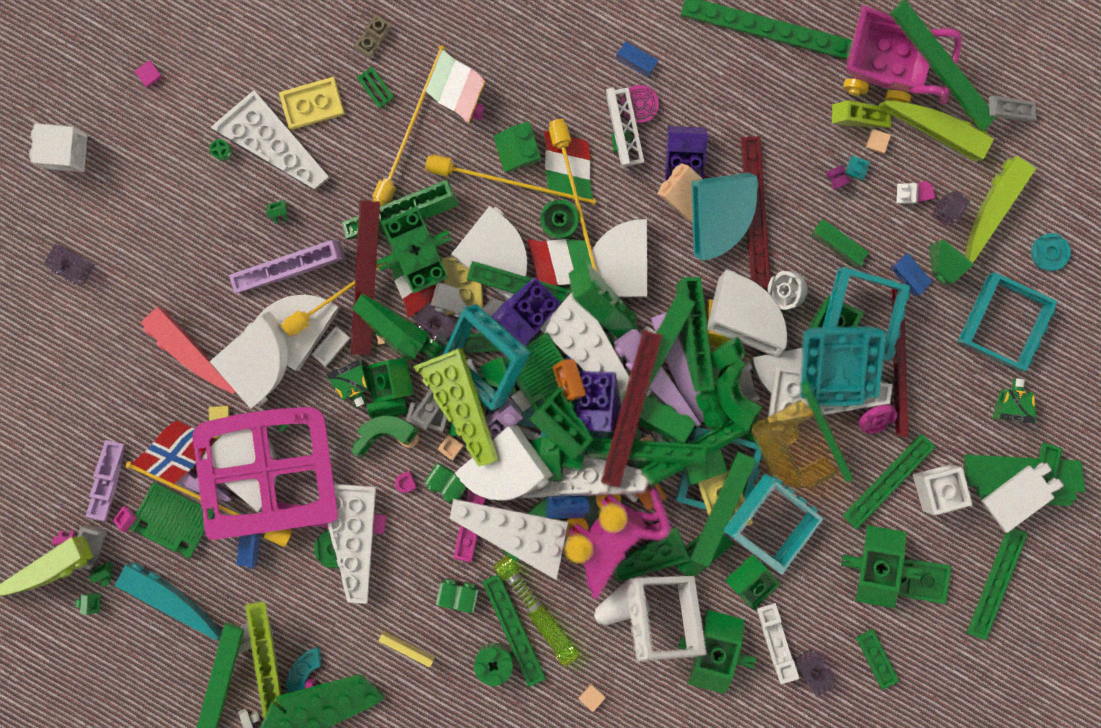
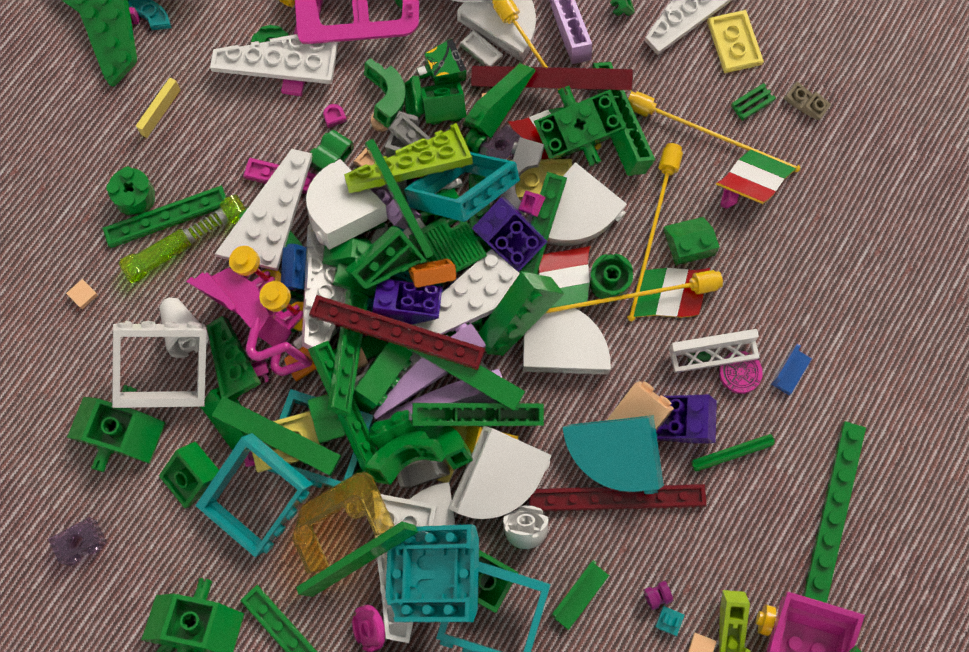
camera: 90 degrees right, 15 degrees down
green brick [436,578,479,613] -> none
white slope [757,603,799,684] -> none
green tile [855,629,899,690] -> none
none -> green tile [365,139,434,259]
none -> dark pink tile [518,191,545,217]
none -> green axle [691,434,775,472]

